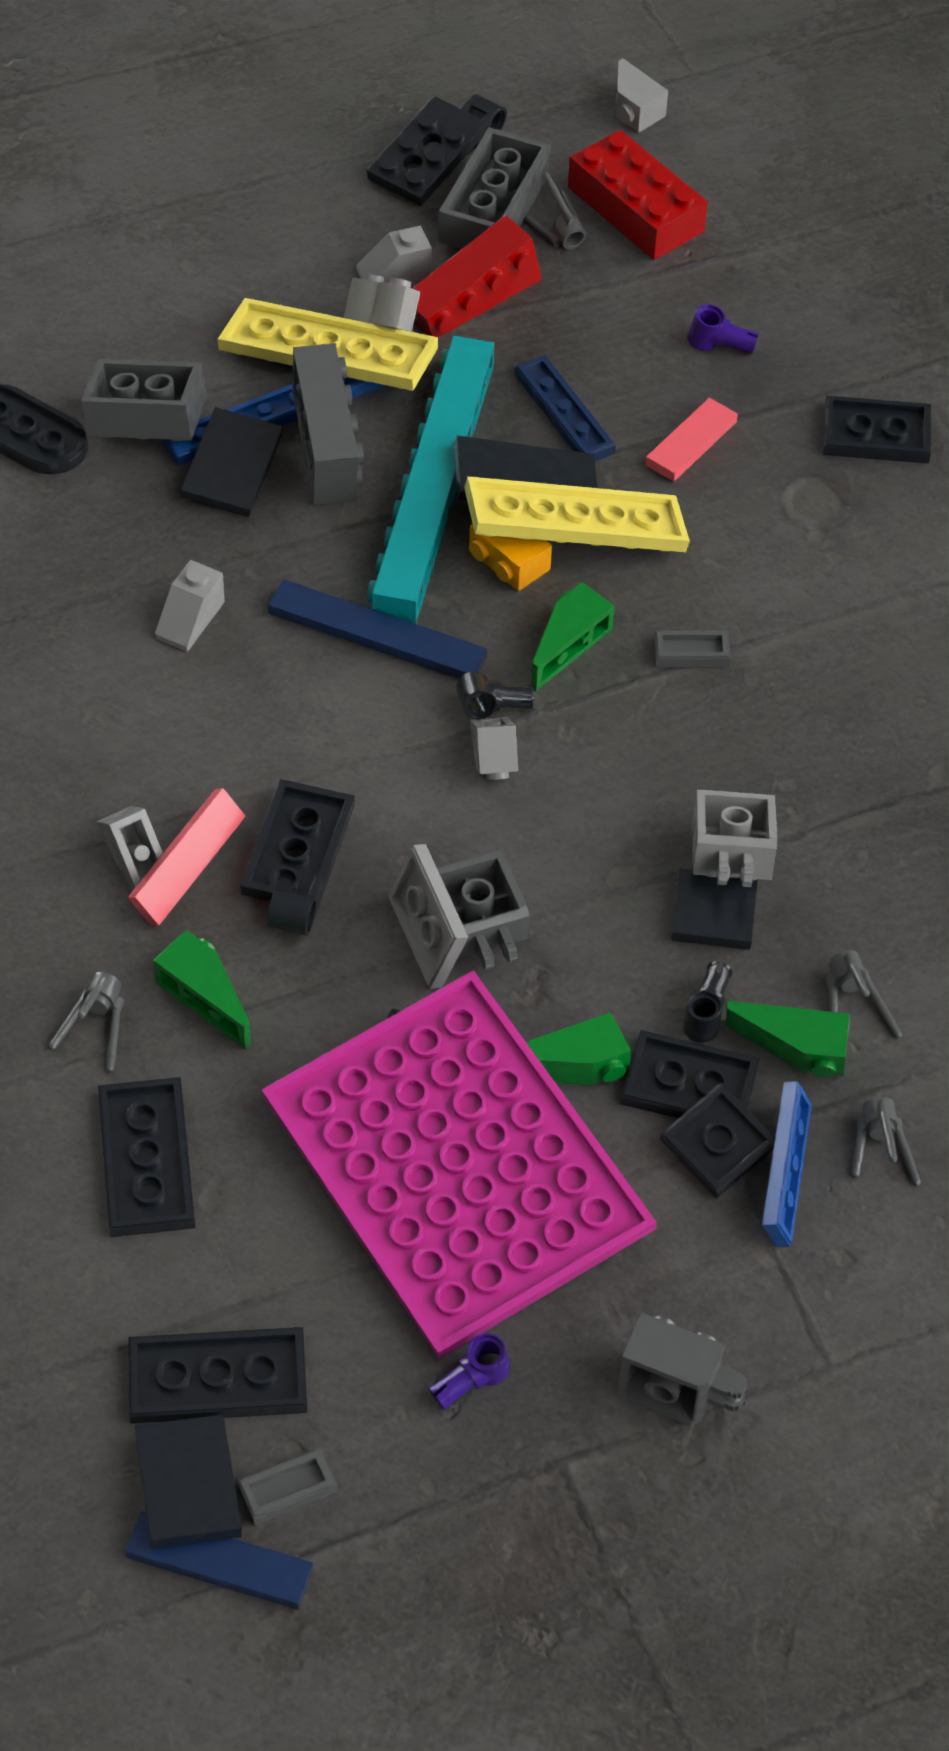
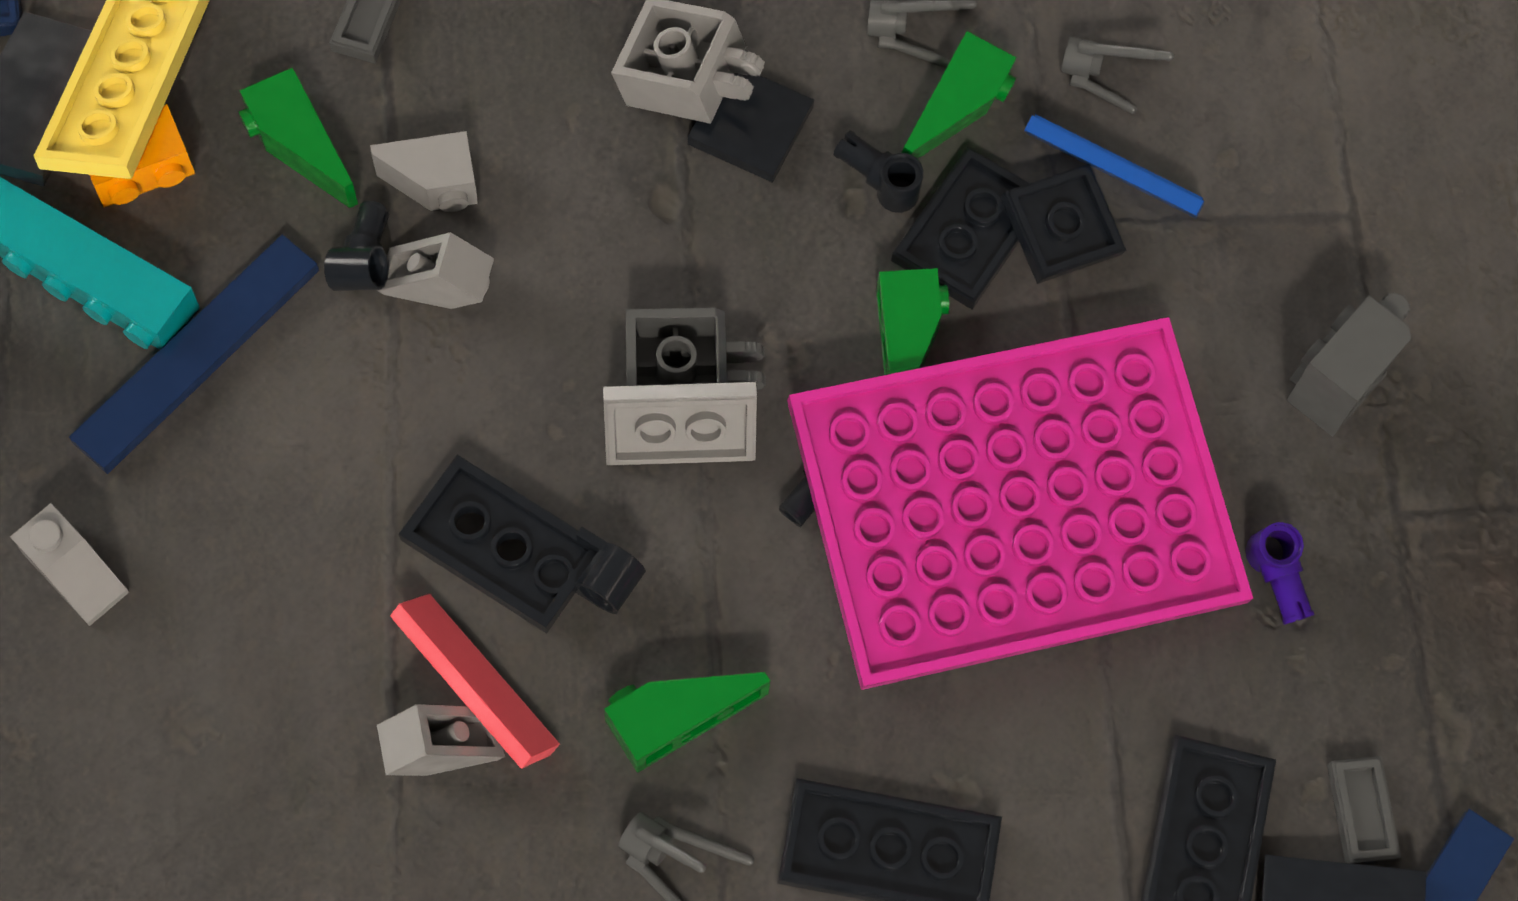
camera: 75 degrees left, 15 degrees up
none -> light grey slope [370,131,478,212]

